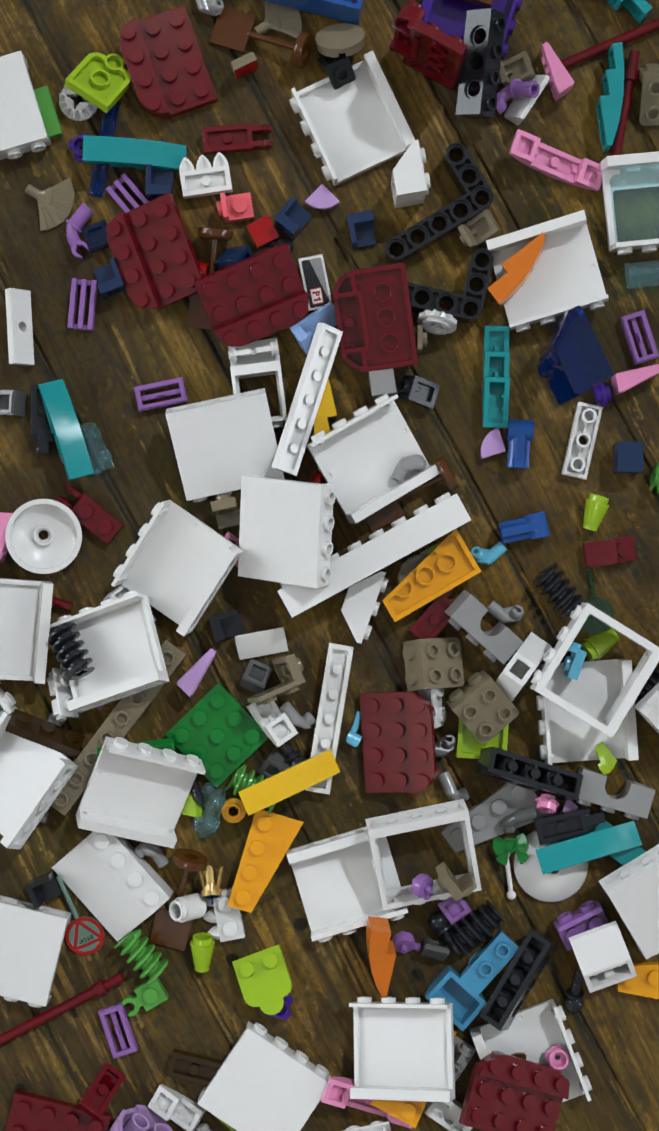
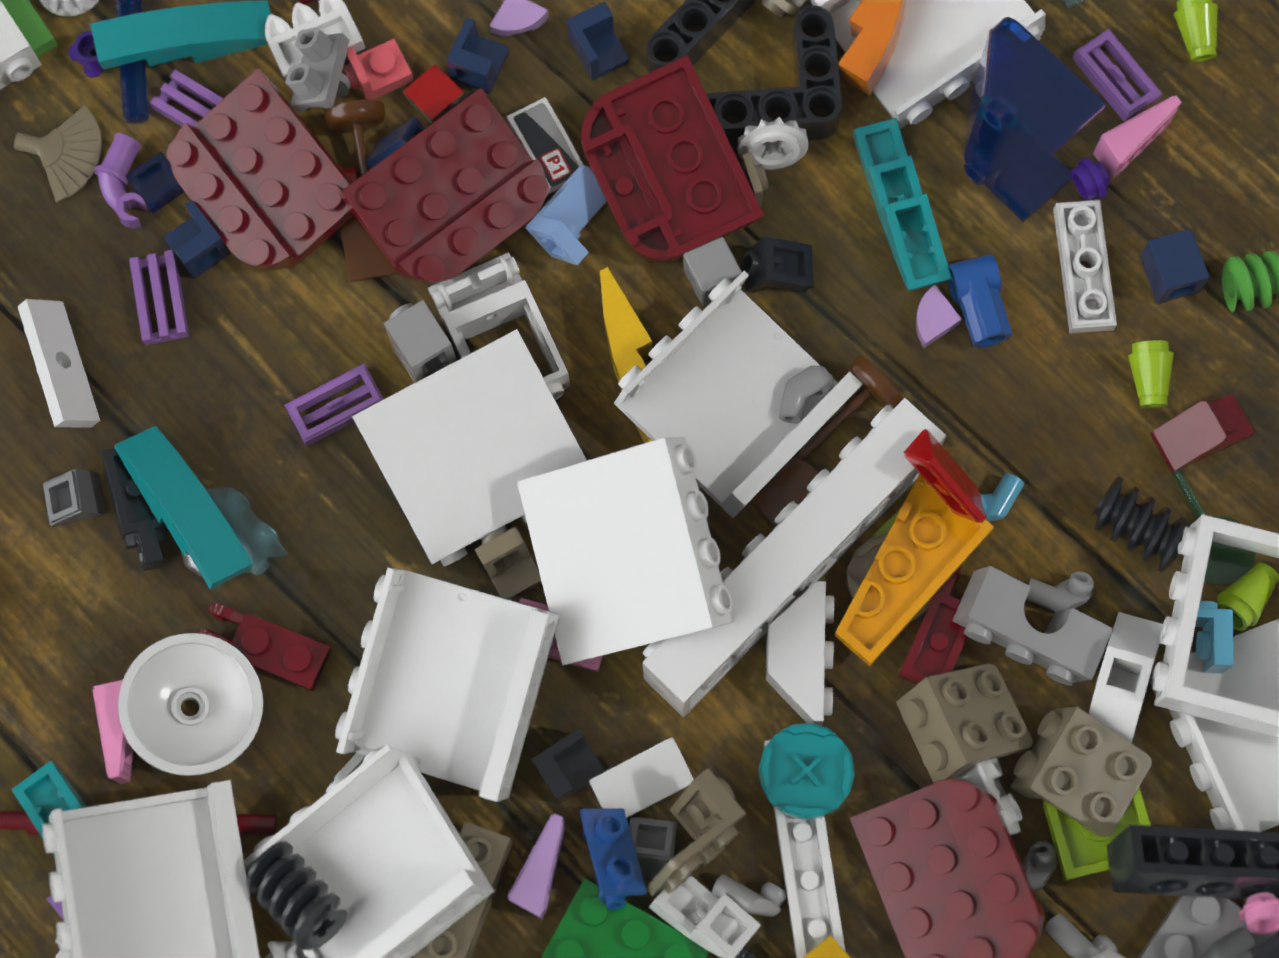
camera: 15 degrees left, 15 degrees down
dark blue panel [145,164,174,200] -> none
white plate [271,323,343,476] -> none
medium azure hand [346,711,362,747] -> none
blue piece [498,511,550,544] -> none
none -> light grey hips [285,28,351,112]
none -> light grey brick [384,300,457,383]
none -> blue hinge [579,808,647,910]
none -> teal tile [758,723,855,820]
none -> red slope [903,429,986,523]

